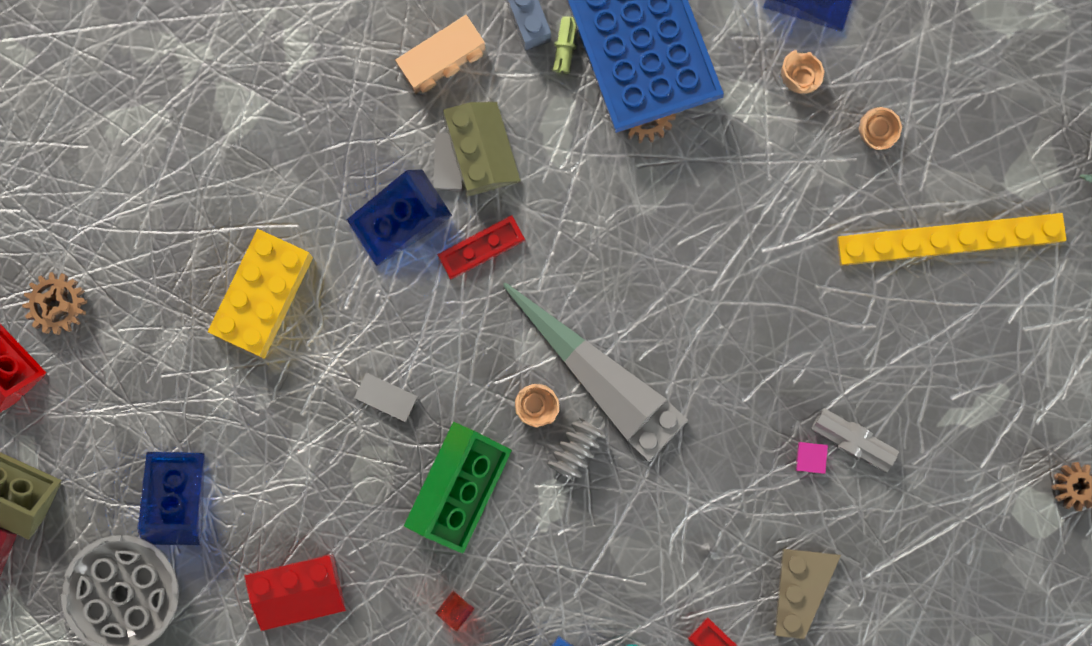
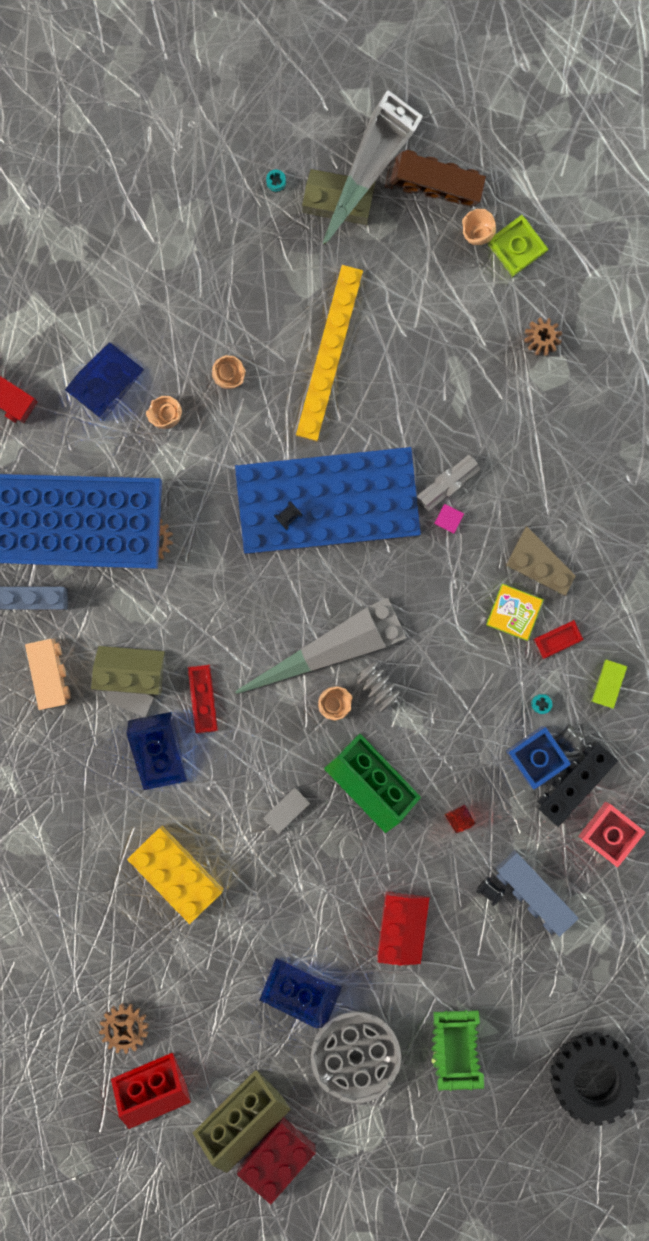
camera: 65 degrees left, 5 degrees up
yellowish green axle [552,16,577,74] -> none
none -> blue plate [235,447,421,554]
none -> black bush [274,501,303,530]
none -> tile [486,584,543,641]

